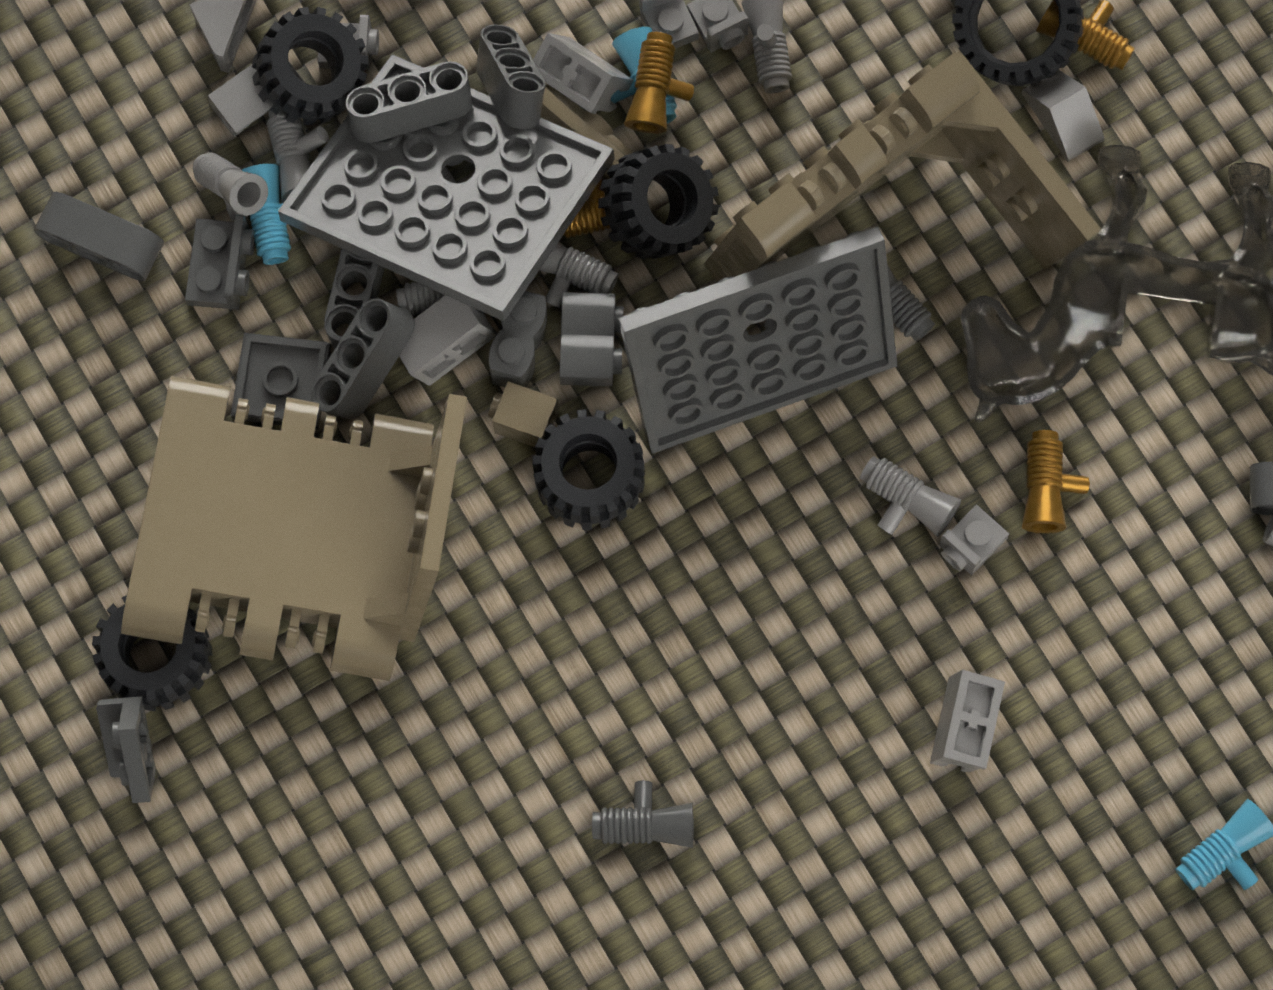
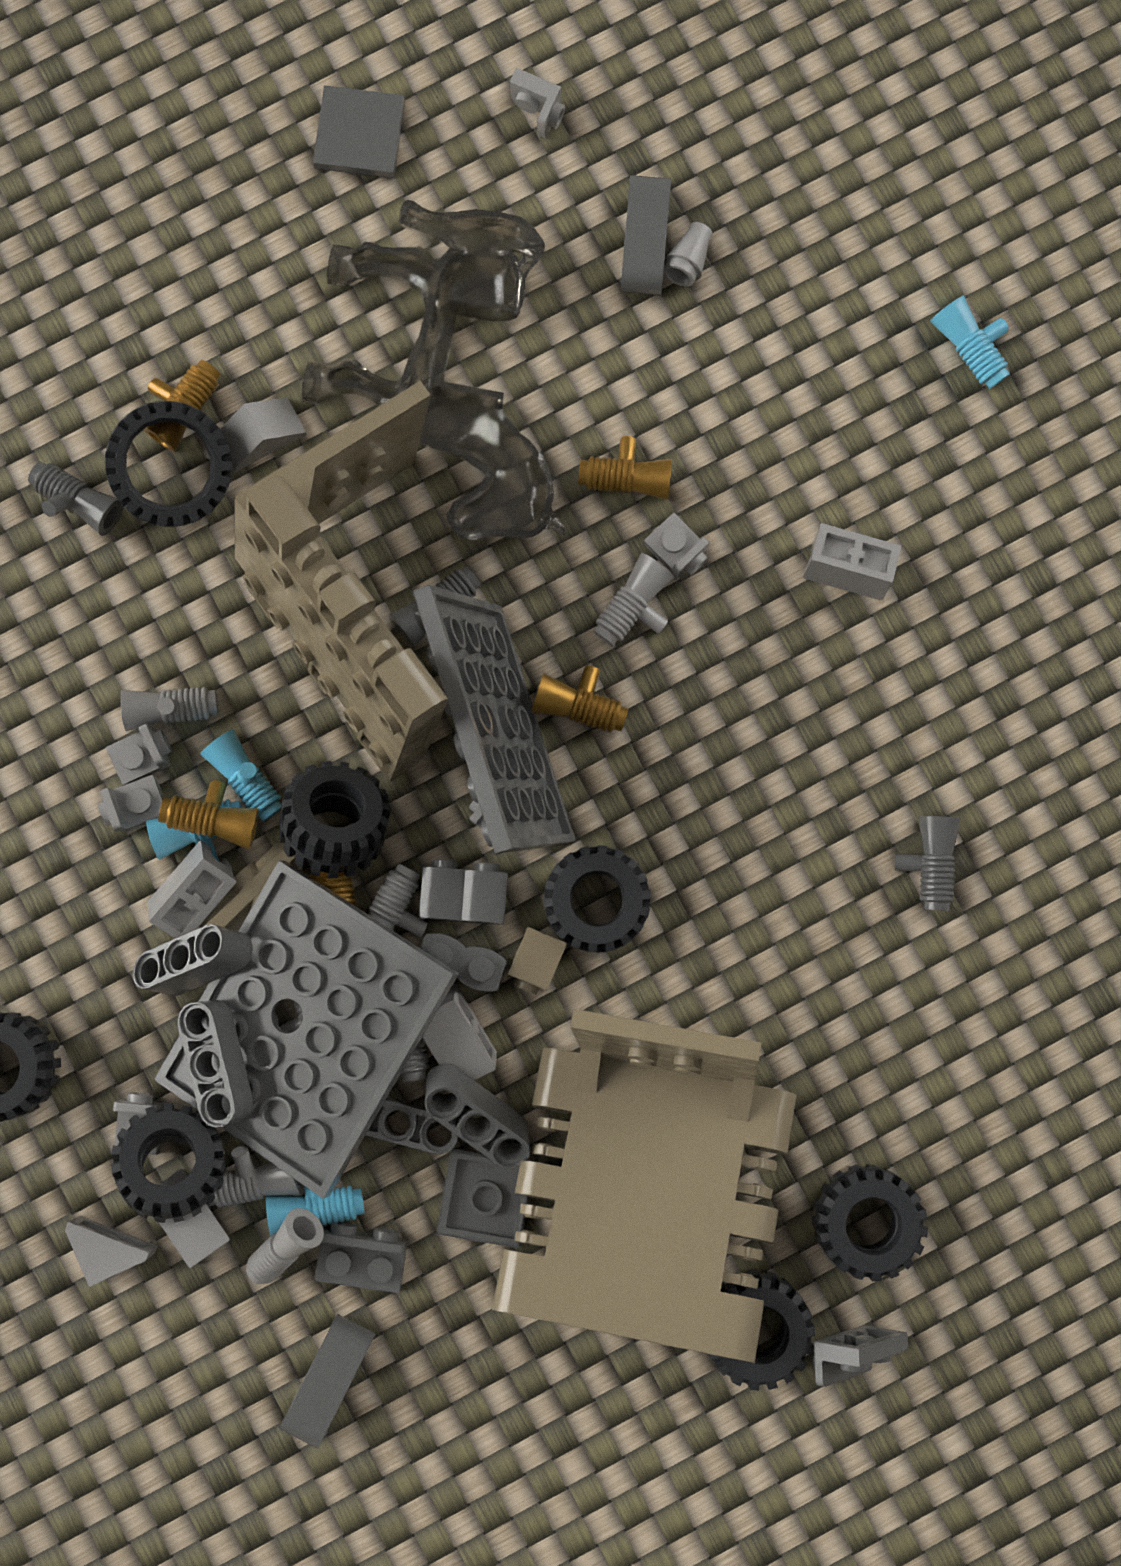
camera: 90 degrees left, 10 degrees up
none -> medium azure piece [200,729,282,822]
none -> pearl gold piece [531,665,629,733]
none -> black tyre [812,1164,928,1282]

